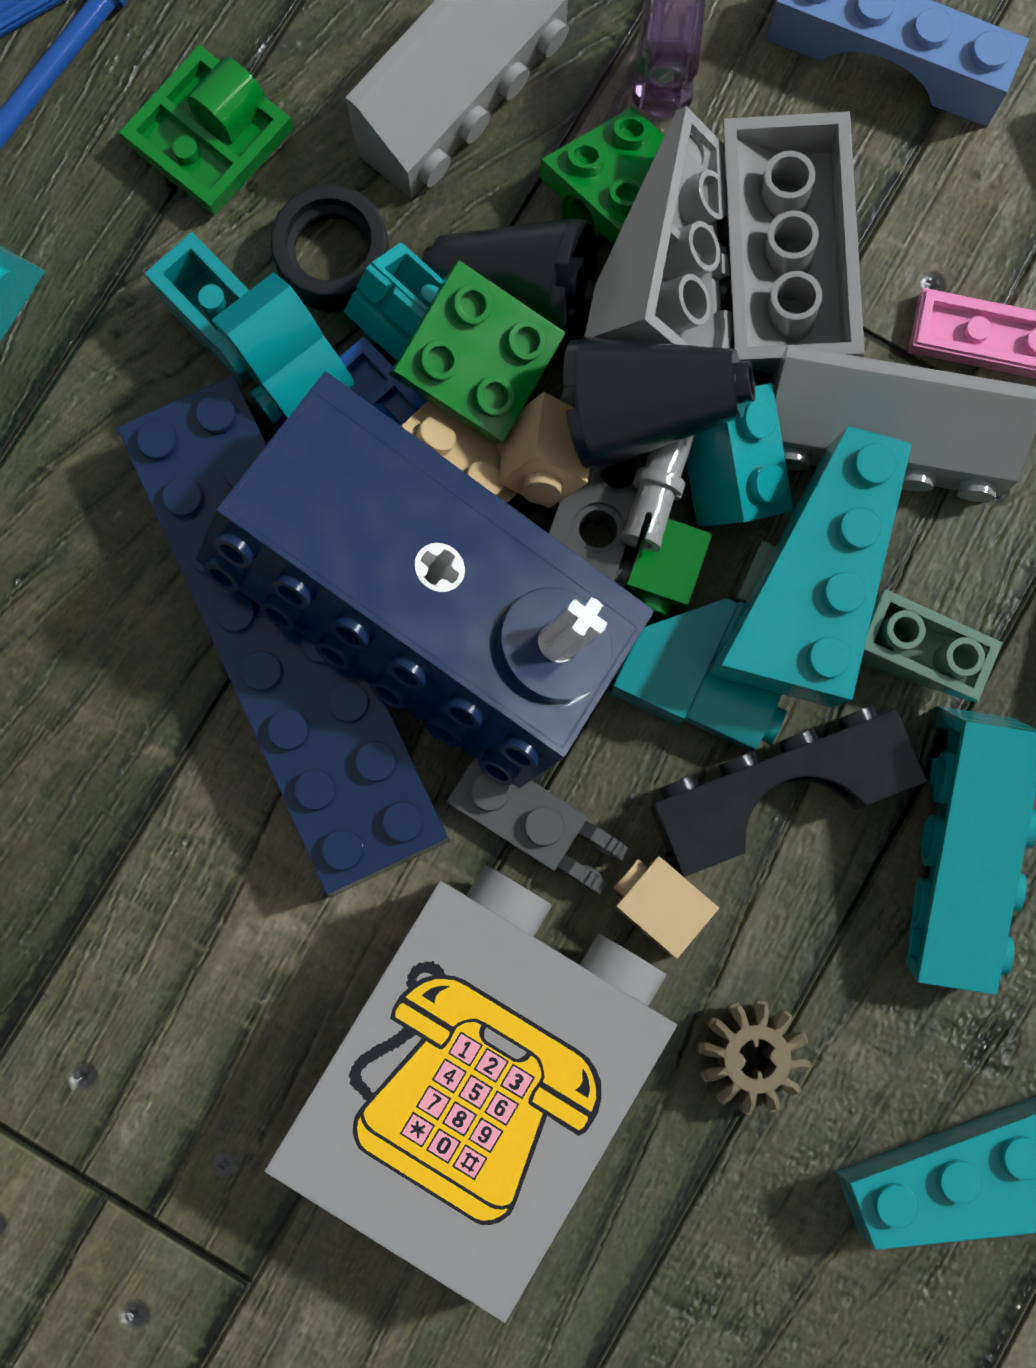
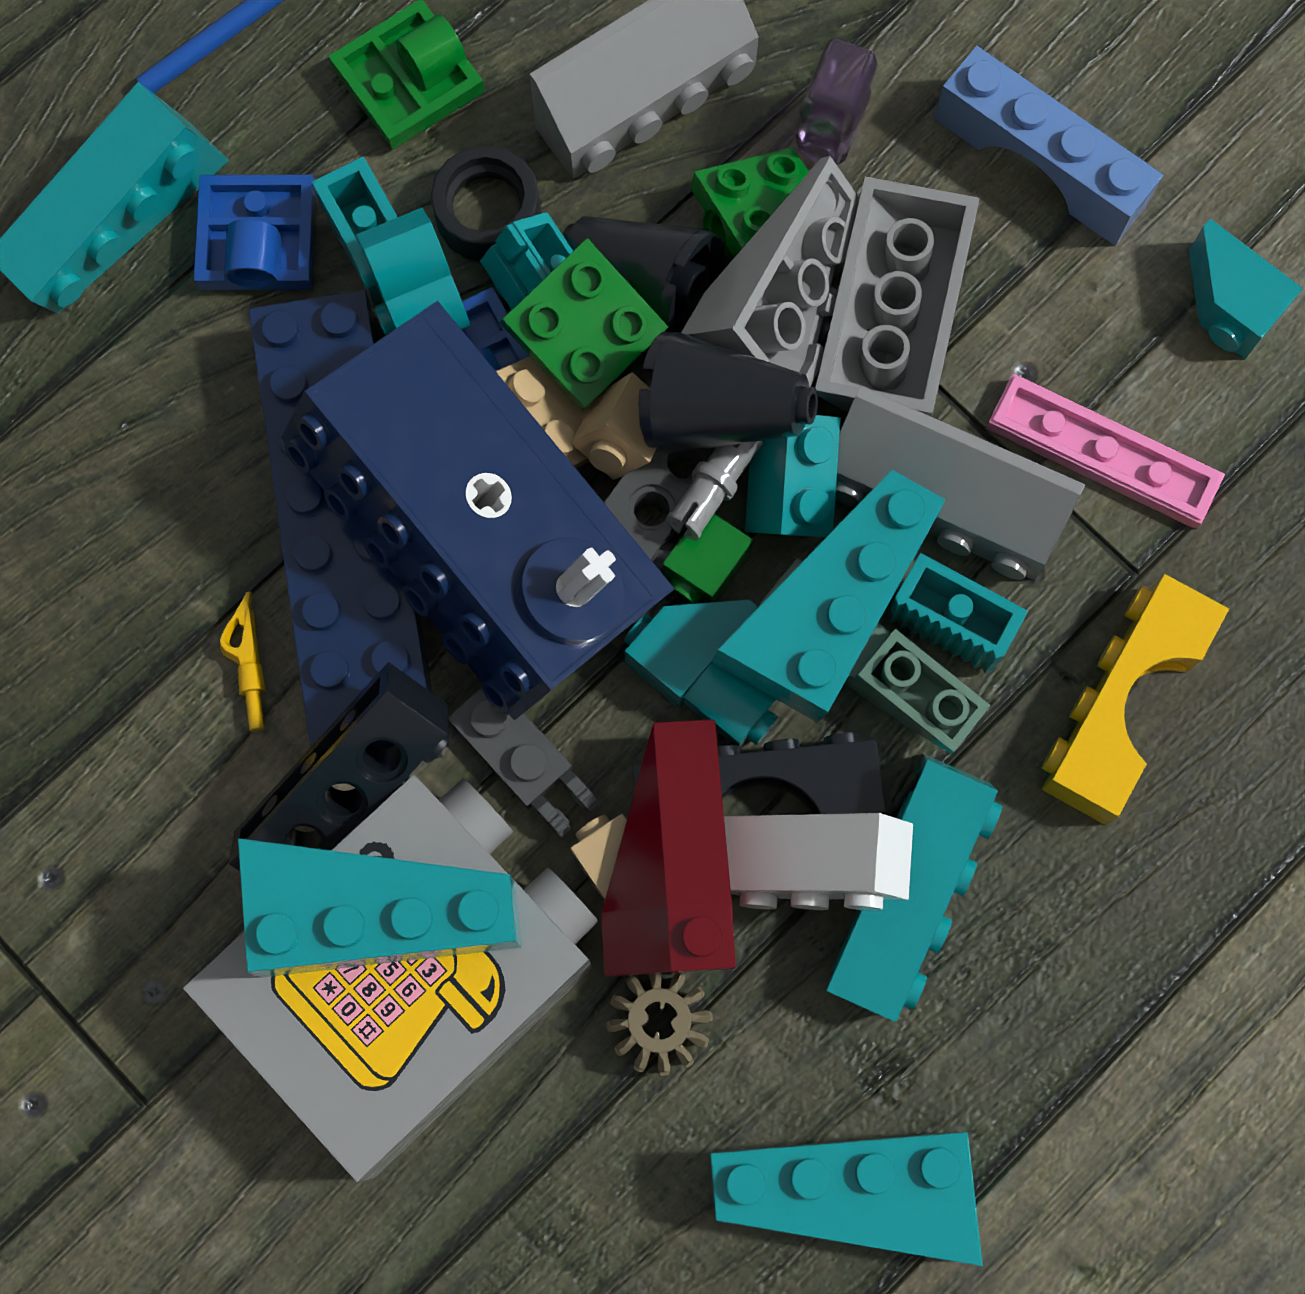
camera: 15 degrees right, 5 degrees down
none -> blue plate [194,175,316,290]
none -> yellow hand [220,592,266,732]
none -> black brick [229,662,449,871]
none -> teal wedge [238,838,521,977]
none -> dark red wedge [601,720,736,977]
none -> white brick [724,813,913,911]
none -> teal brick [887,553,1028,674]

